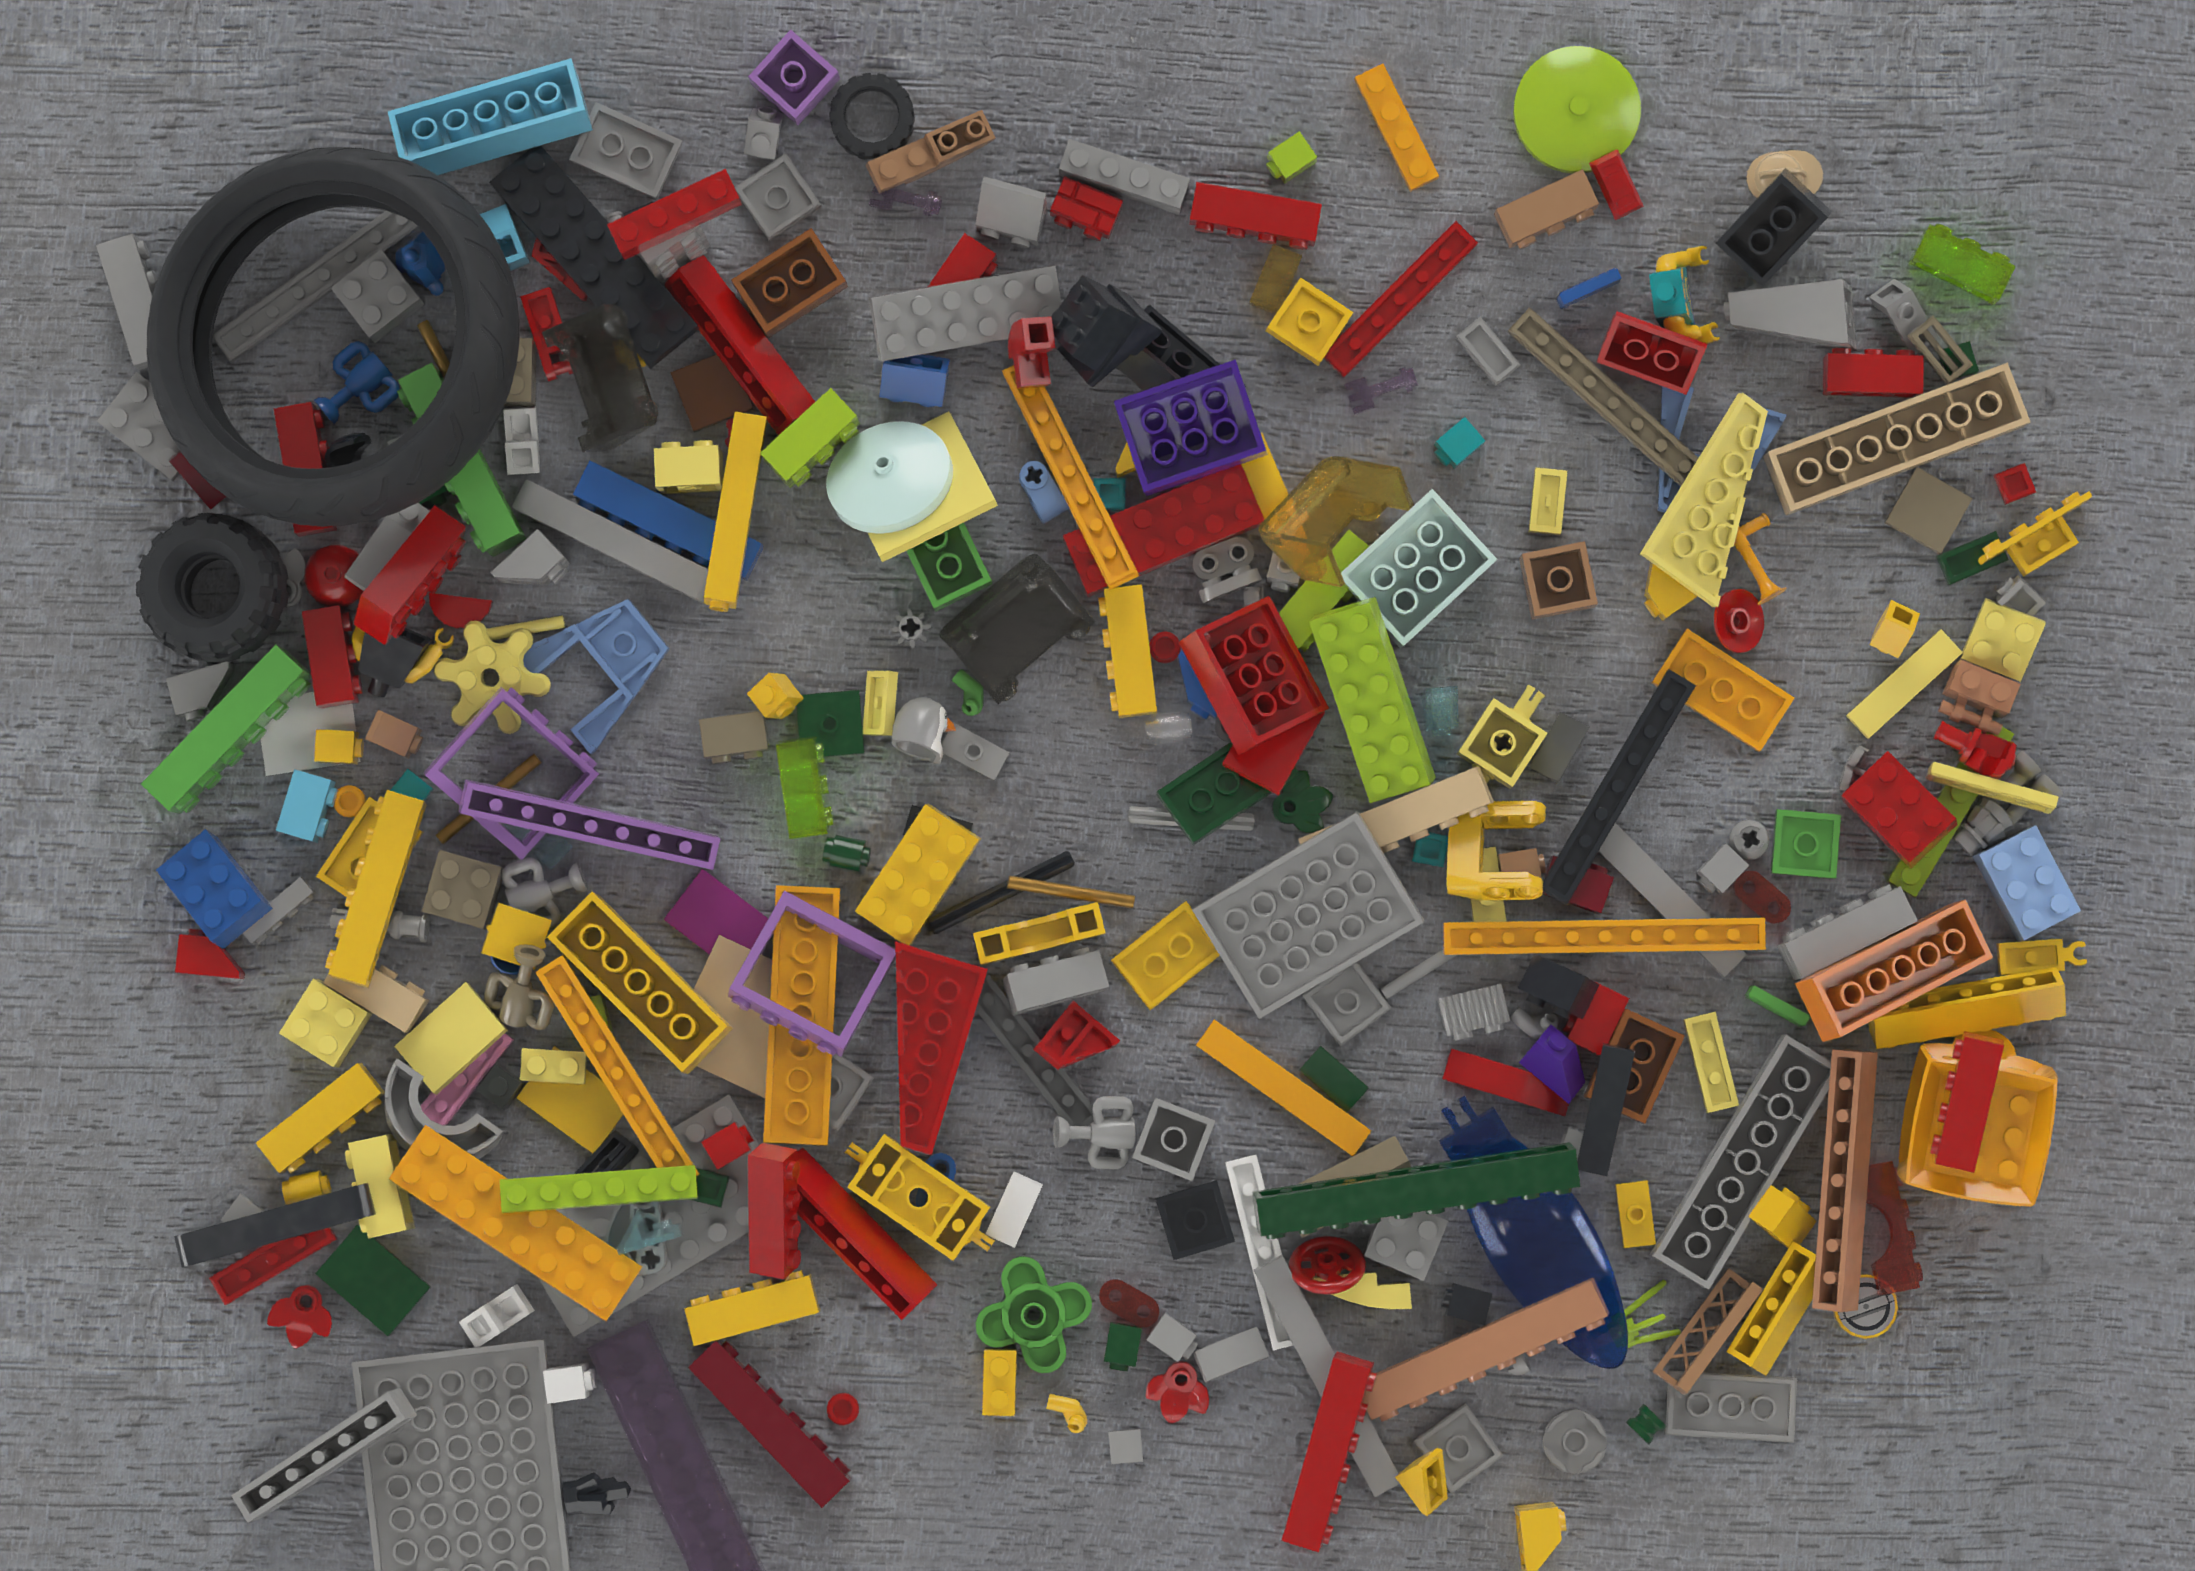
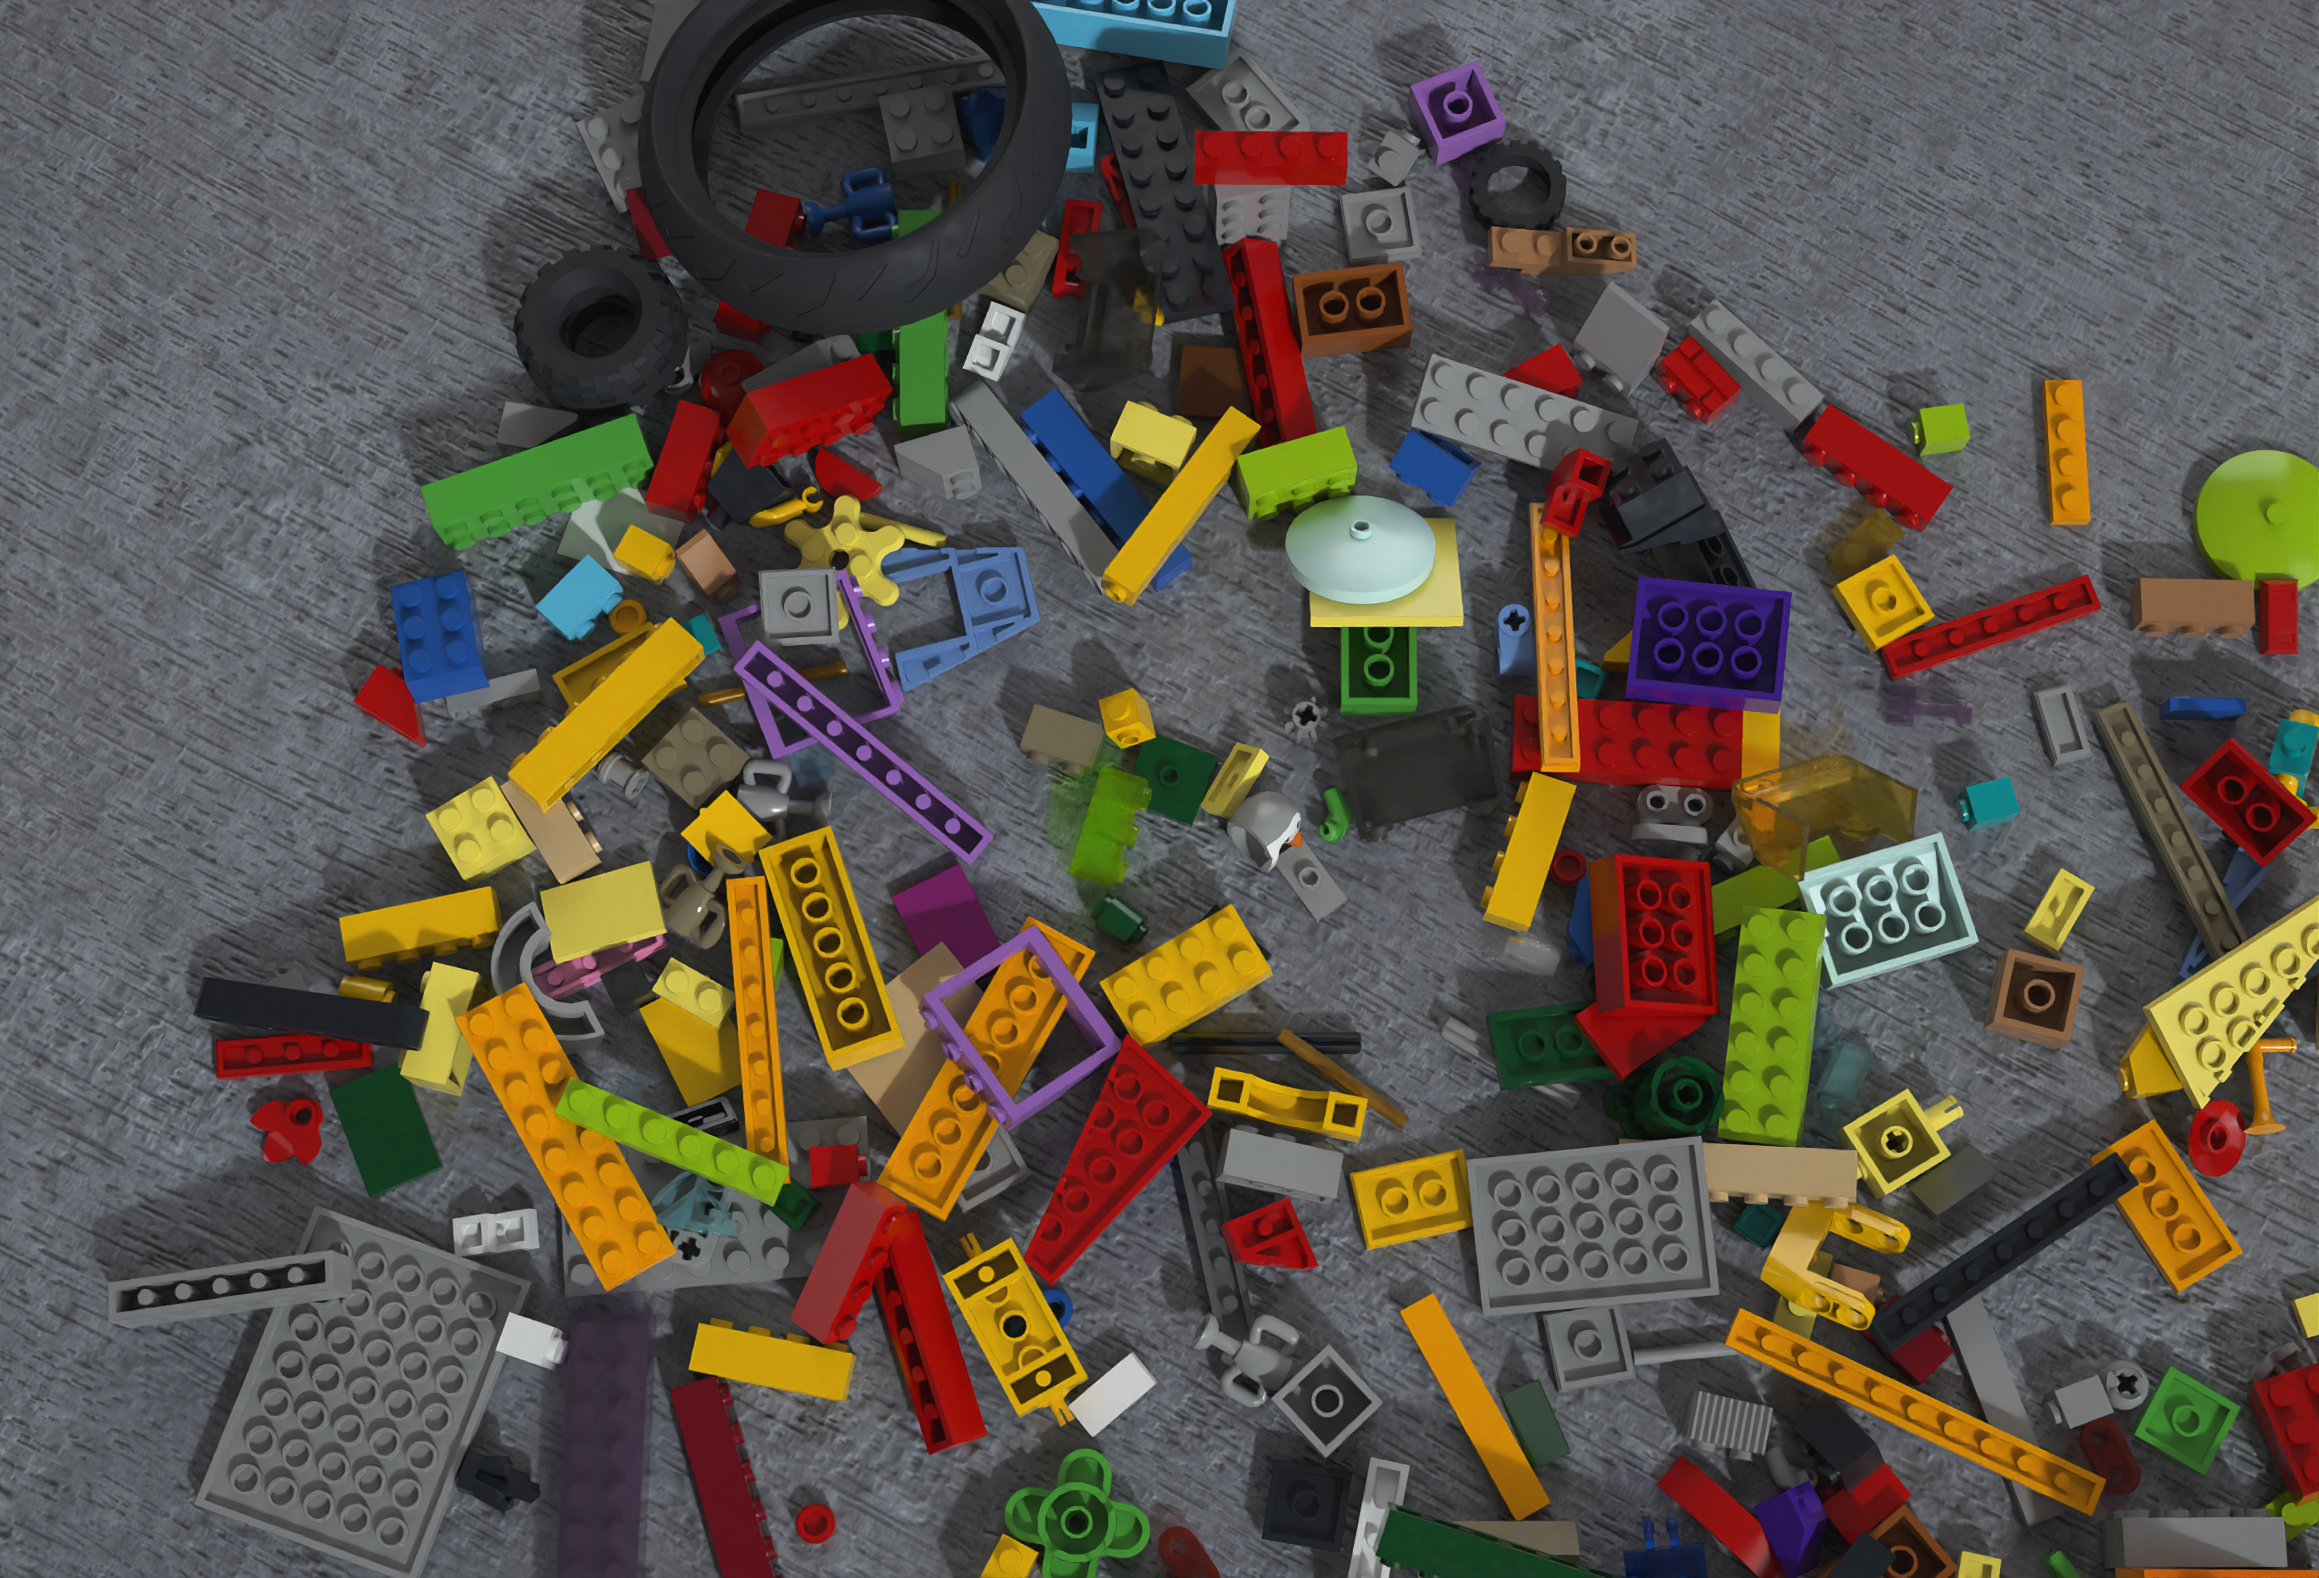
camera: 25 degrees right, 10 degrees down
none -> light grey tile [759,567,840,647]
none -> dark green brick [1633,1056,1725,1140]

